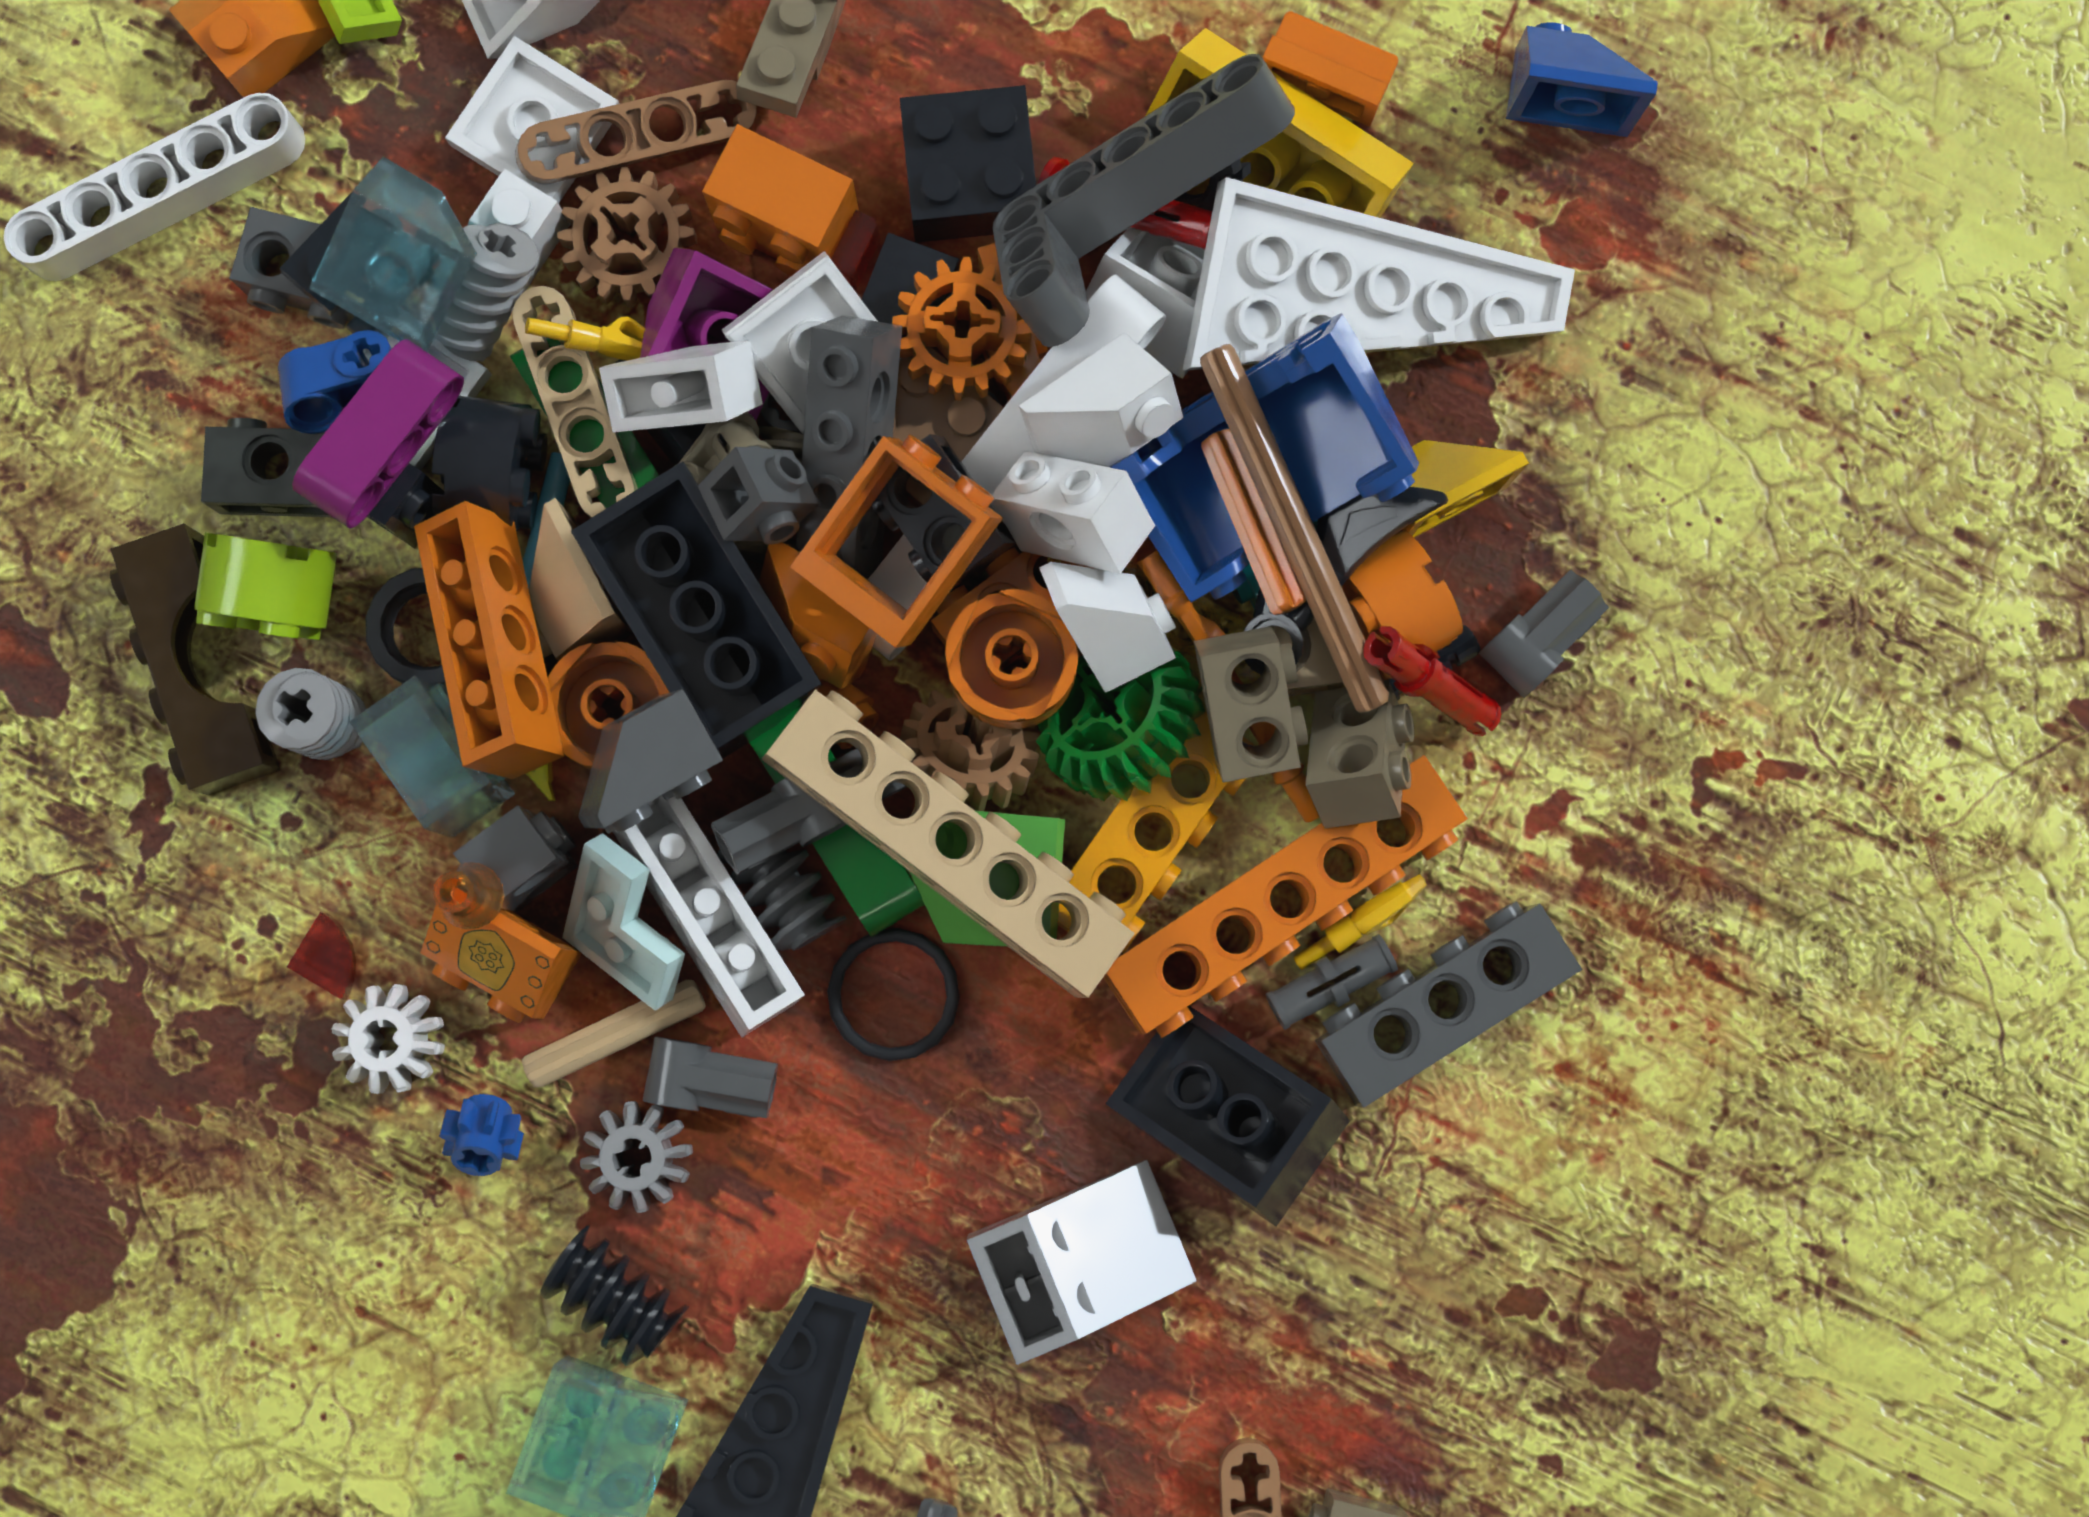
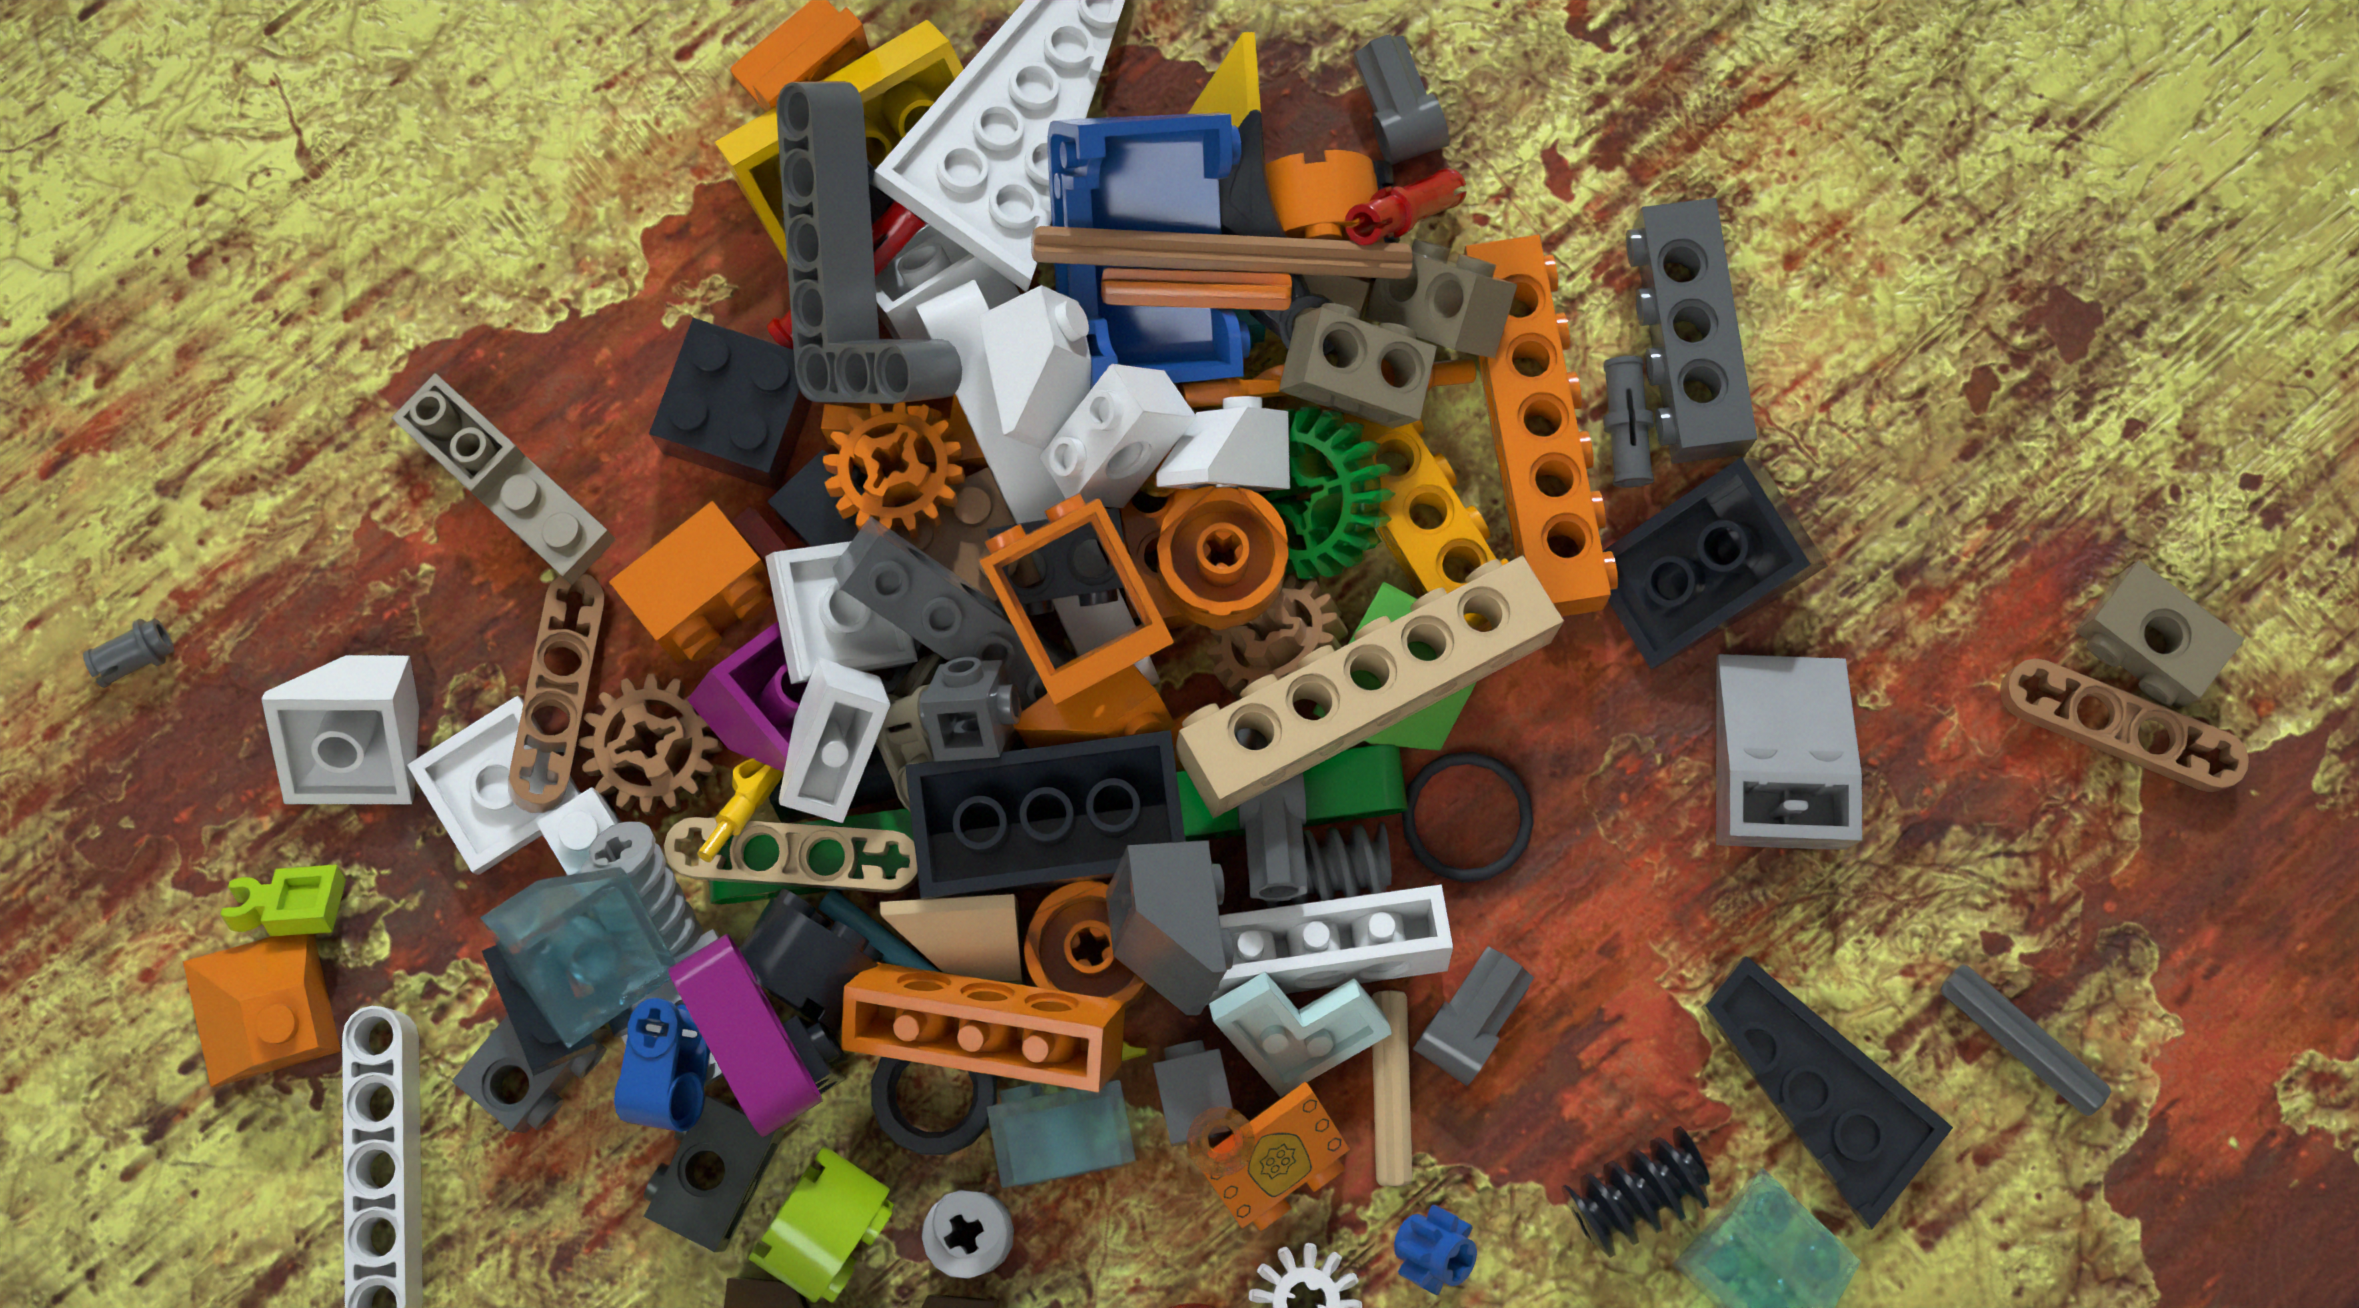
camera: 60 degrees left, 5 degrees down
light grey gear [580,1101,693,1213] -> none
yellow hand [1293,874,1427,970] -> none

